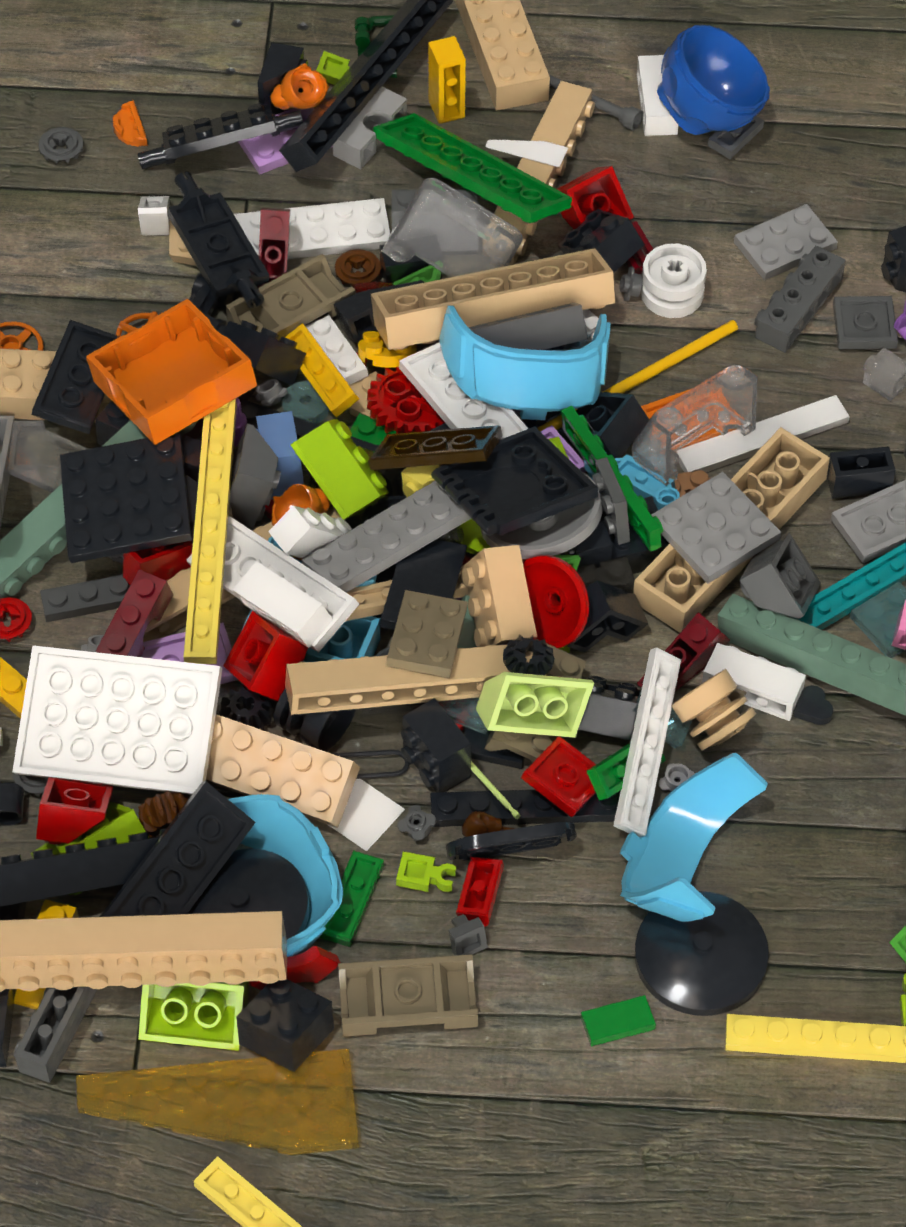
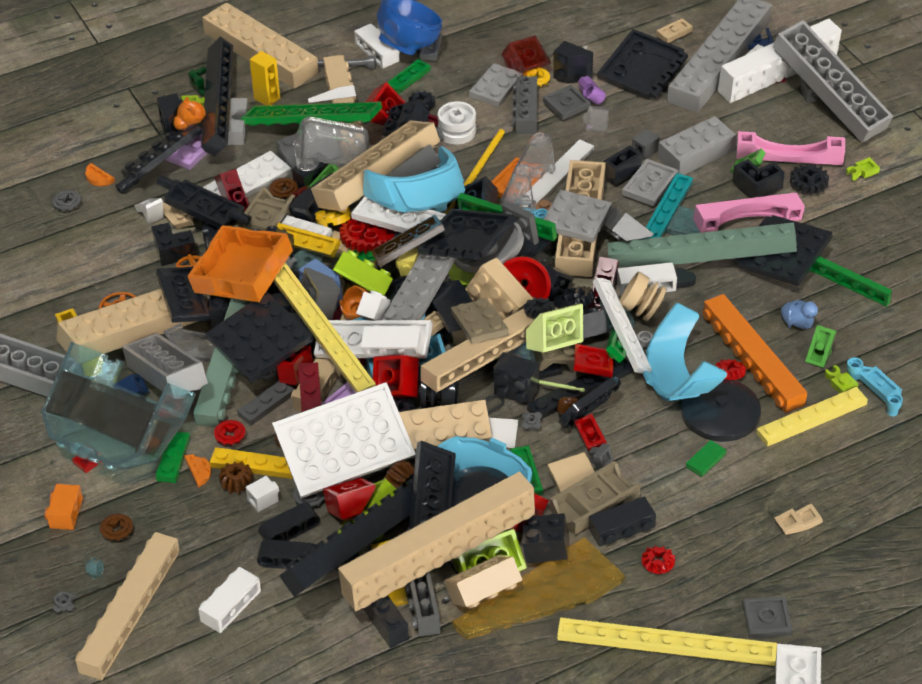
camera: 30 degrees left, 10 degrees down
lime plate [396,852,456,892] -> none
none -> black brick [151,222,197,266]
none -> green tile [387,59,431,95]
none -> black gear [408,91,436,110]
none -> brick [444,555,522,608]
none -> clear red slope [502,35,551,73]
none -> yellow gear [523,68,550,87]
none -> tan slope [547,452,594,493]
none -> black gear [554,286,595,309]
none -> black brick [588,497,656,547]
none -> red gear [641,545,675,574]
none -> orange brick [702,294,807,414]
none -> red gear [715,358,746,380]
none -> tan slope [775,503,823,535]

